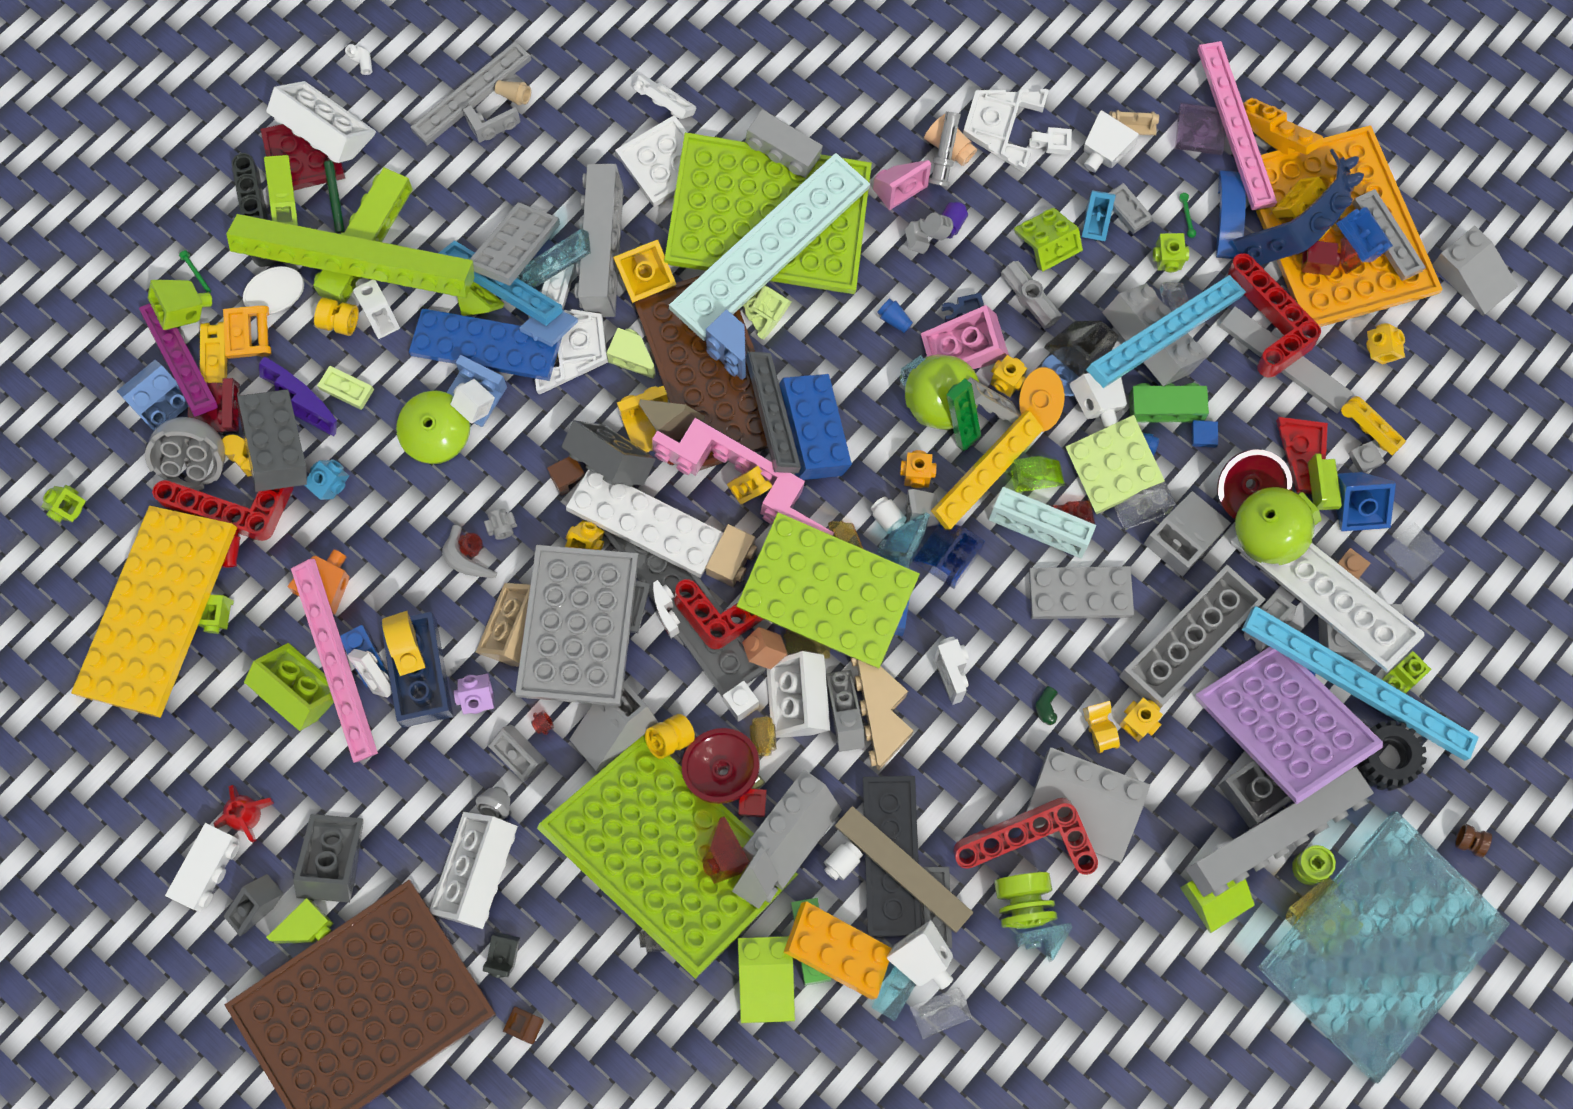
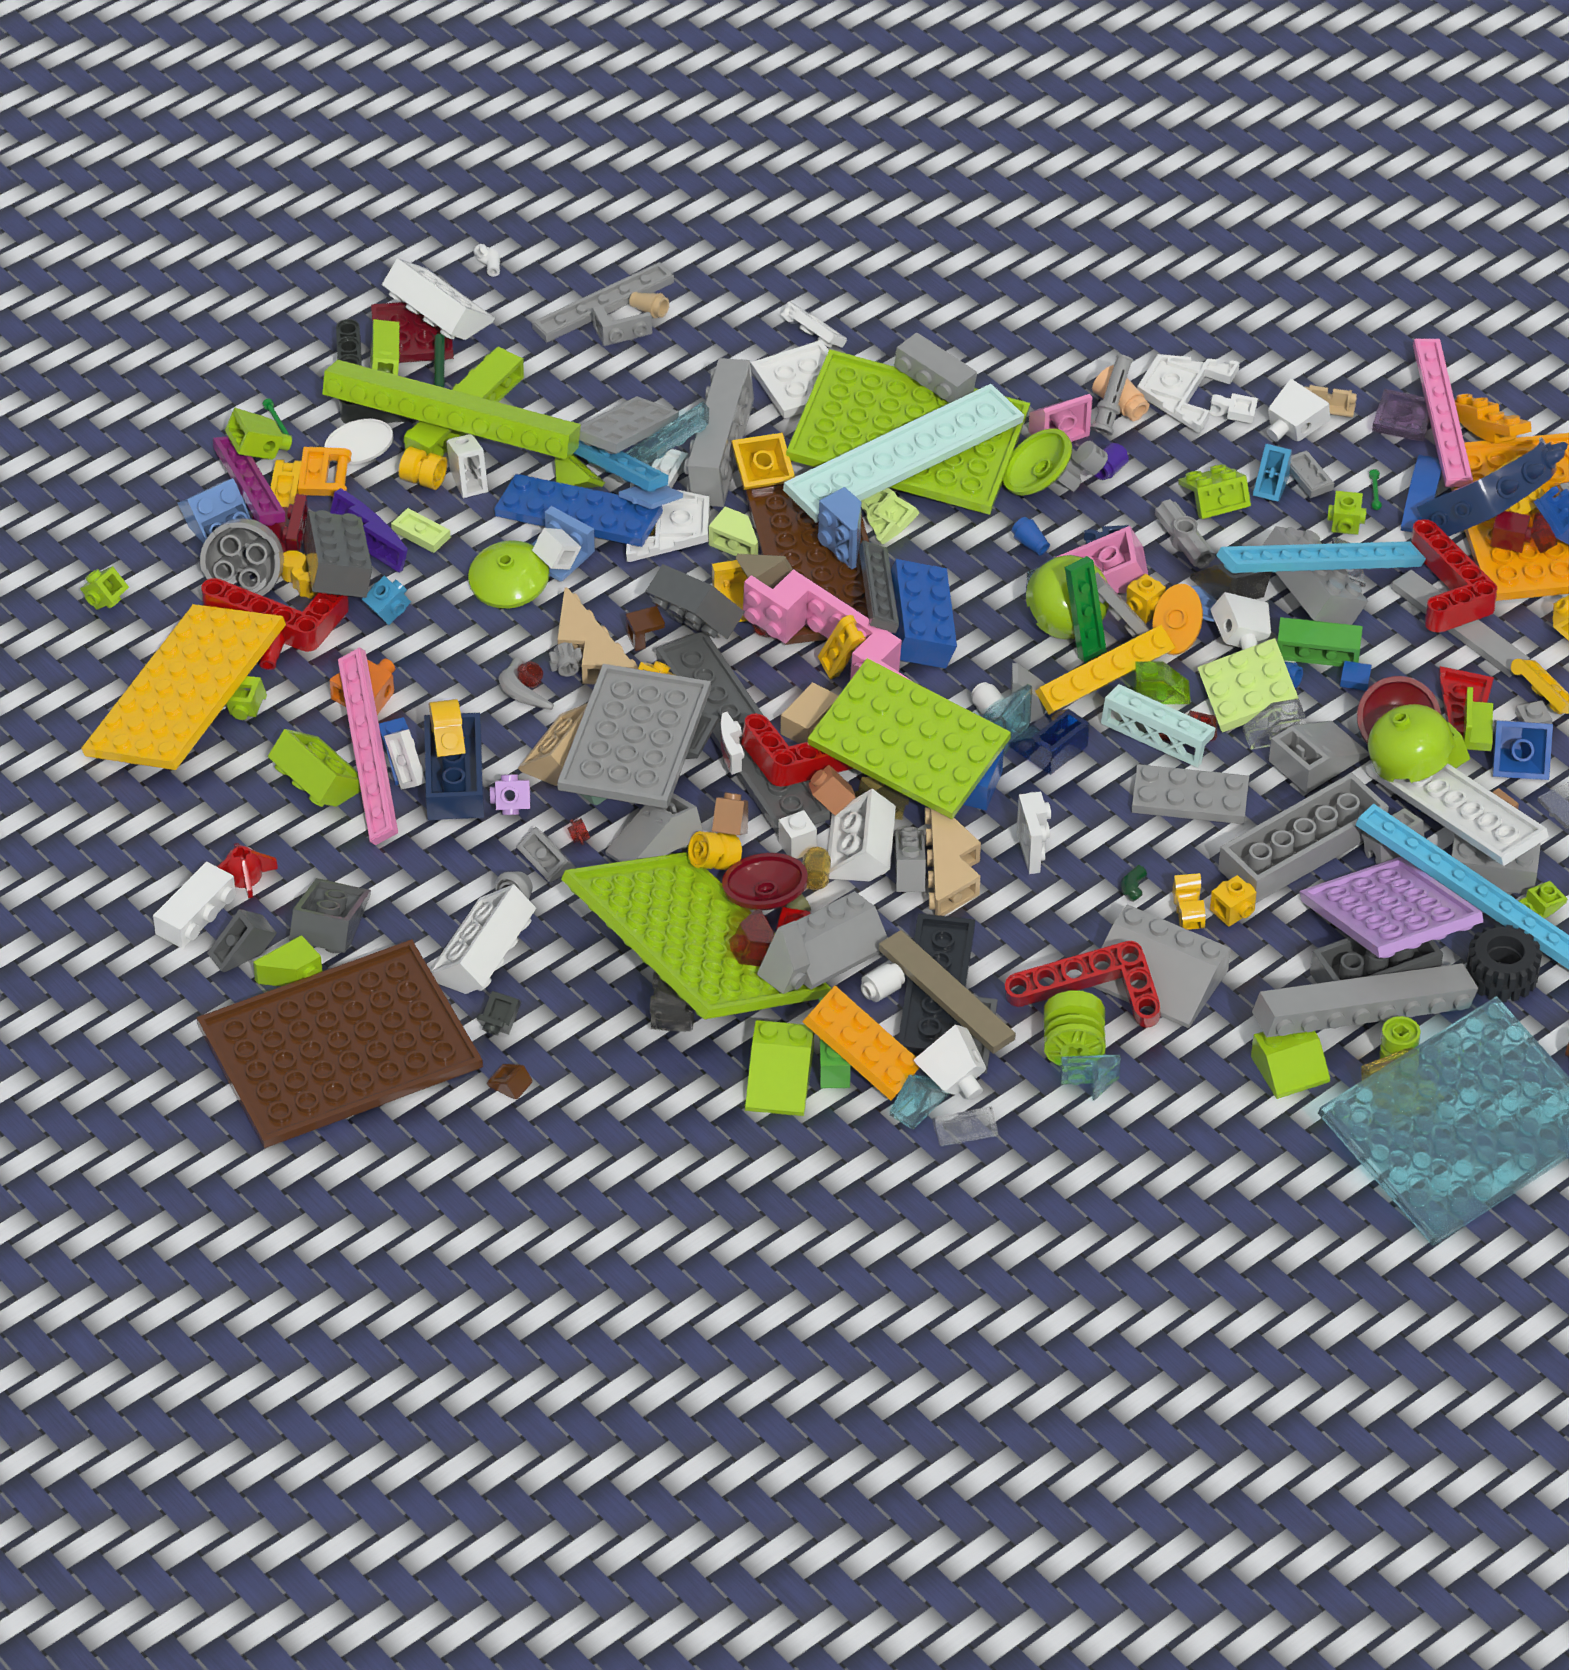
camera: 10 degrees right, 25 degrees down
white plate [566,470,723,578] -> none
light orange brick [900,450,936,488] -> none
none -> tan slope [558,587,638,684]
none -> medium nougat slope [712,792,748,835]
none -> lime dish [1003,428,1072,495]

